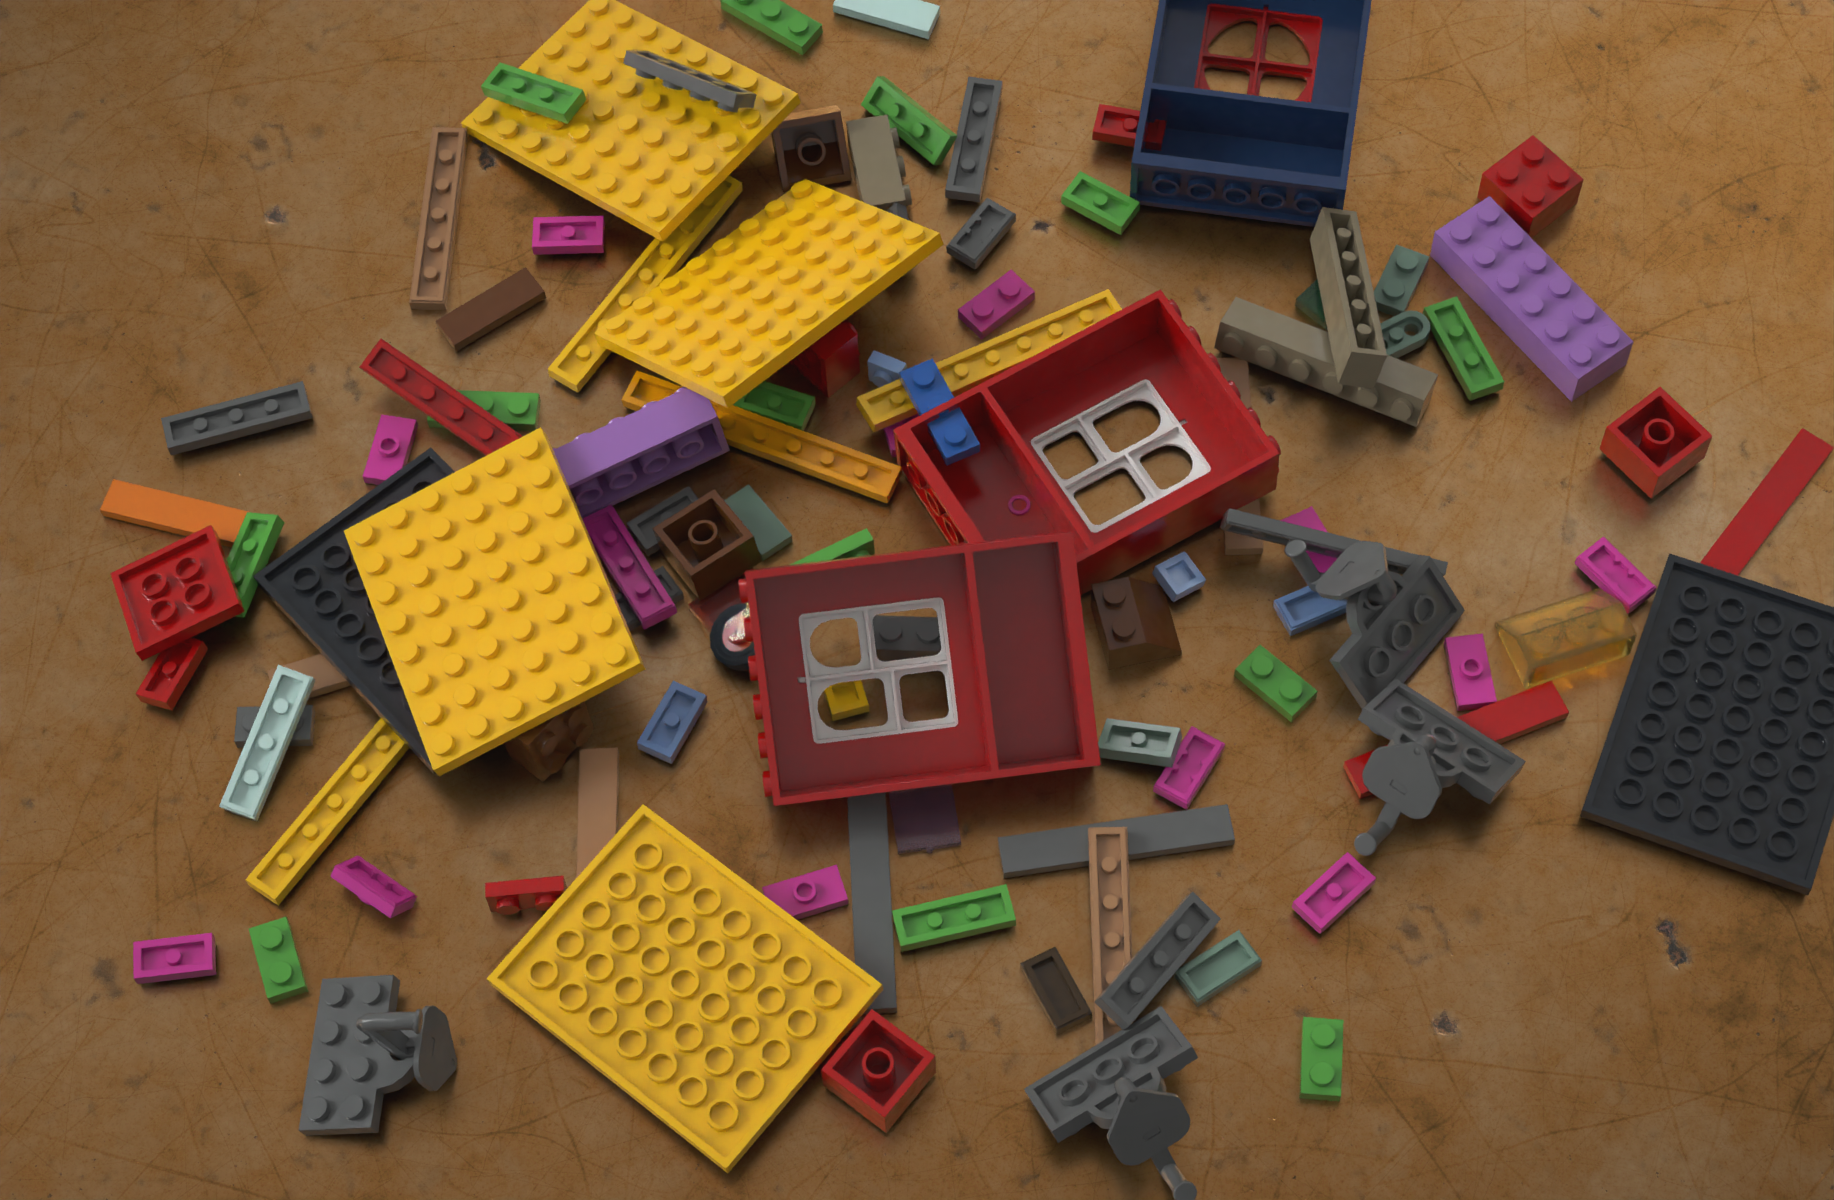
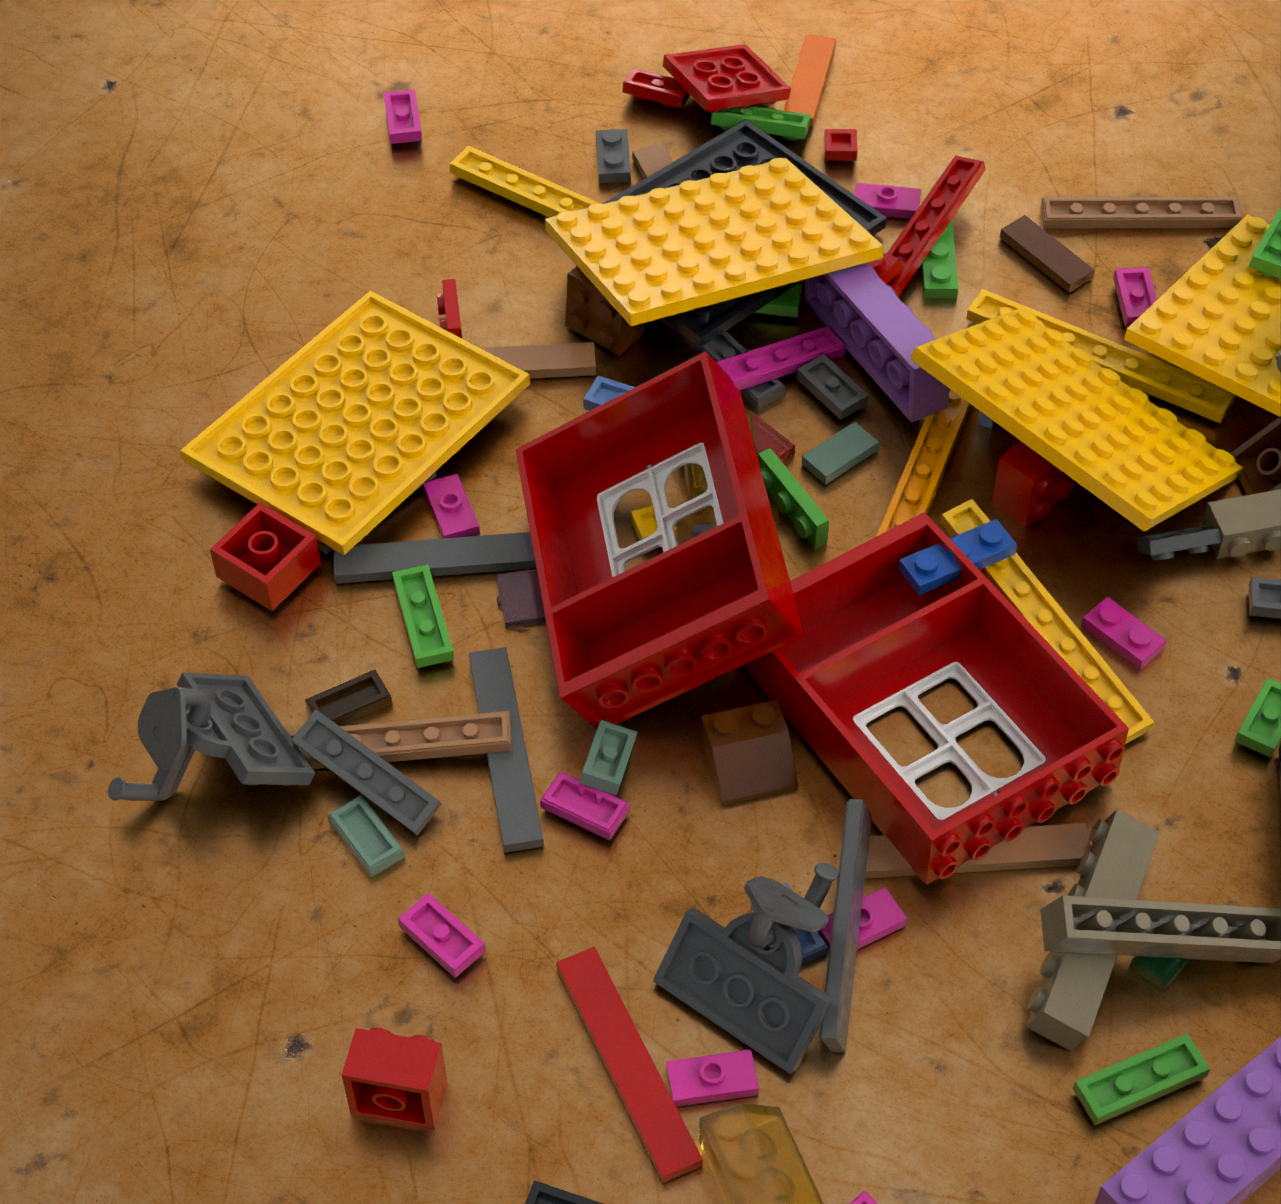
camera: 85 degrees right, 10 degrees down
dark grey plate [161,381,313,455] -> none
light aqua tile [219,665,316,821] -> none
bright green plate [249,917,308,1004] -> none
dark grey plate [298,975,457,1136] -> none
dark pink plate [330,856,417,918] -> none
reddish brown brick [652,489,762,601] -> none
bright green plate [734,381,816,431] -> none
light blue plate [867,350,907,387] -> none
dark grey plate [946,198,1016,270] -> none
light blue plate [1152,551,1206,602] -> none
bright green plate [1234,645,1318,723] -> none
bright green plate [1299,1017,1344,1101] -> none
dark grey plate [1354,678,1526,856] -> none
sand green plate [1374,244,1430,316] -> none
sand green plate [1380,310,1430,358] -> none
none -> red brick [341,1027,447,1130]
none -> red plate [824,129,858,161]

